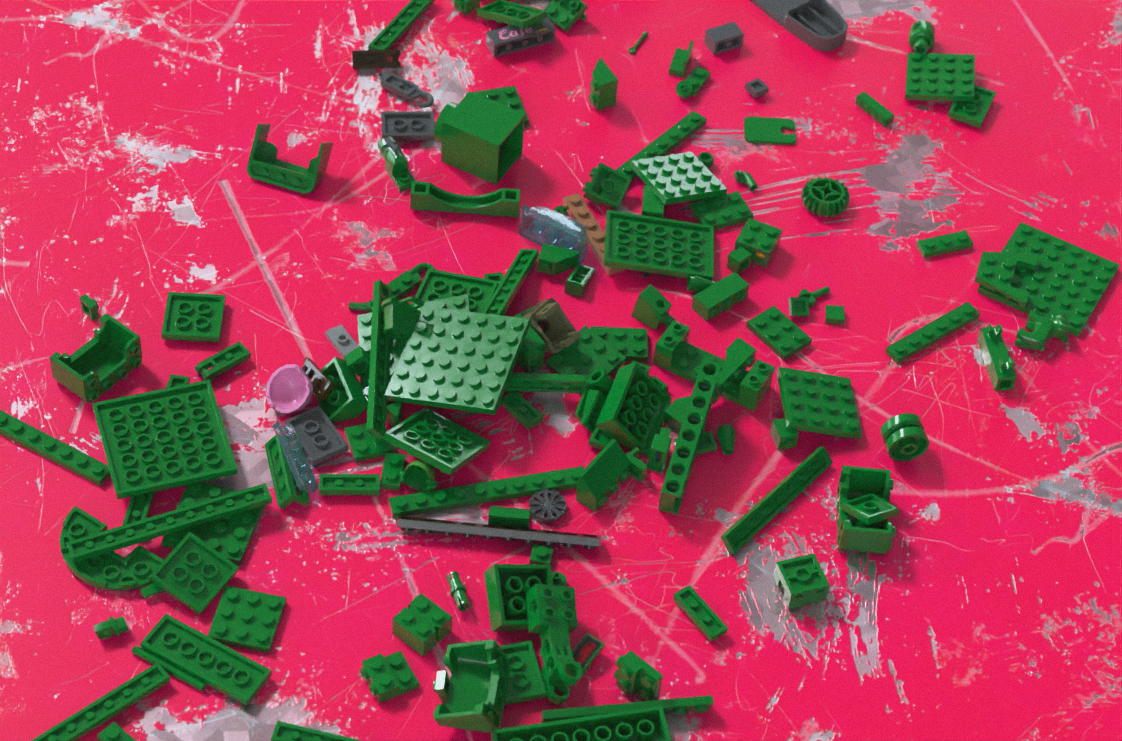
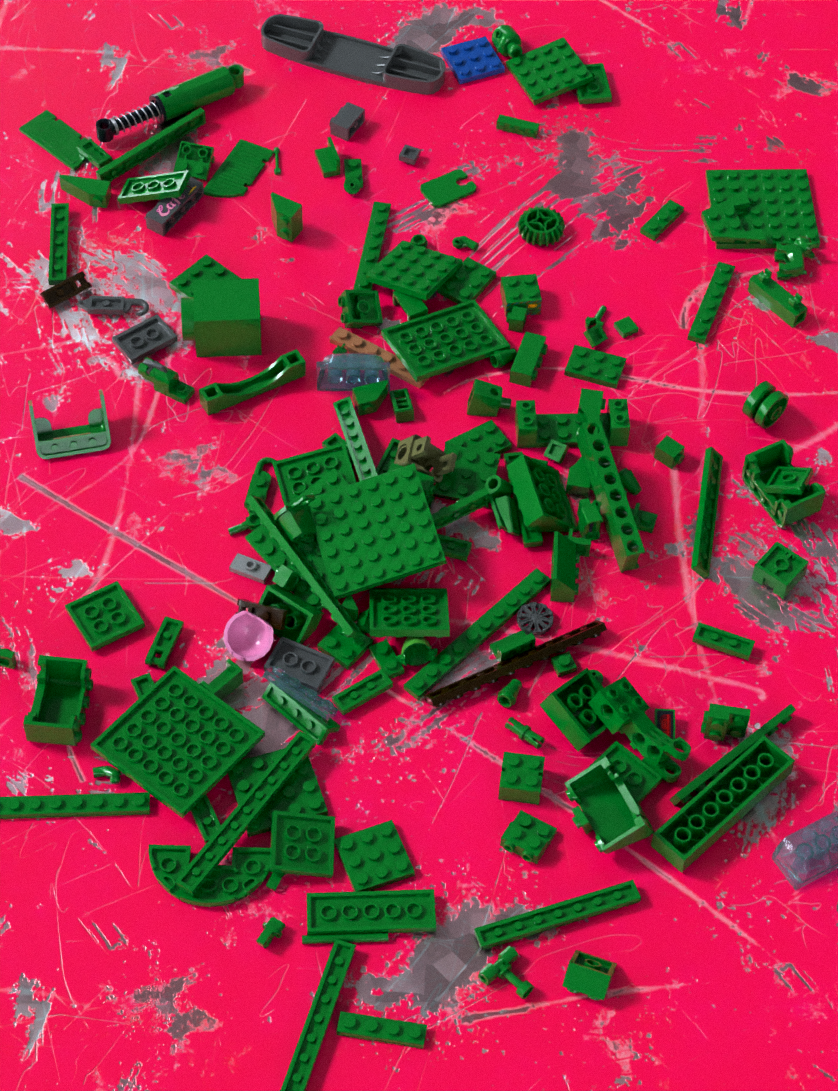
camera: 30 degrees left, 5 degrees up
green plate [776,367,862,439] -> none
none -> green arm [93,766,121,783]
none -> green panel [200,659,243,700]
none -> green piece [204,139,274,198]
none -> blue plate [441,36,505,84]
none -> green cone [497,679,522,707]
none -> green plate [543,439,569,464]
none -> green bracket [631,503,658,533]

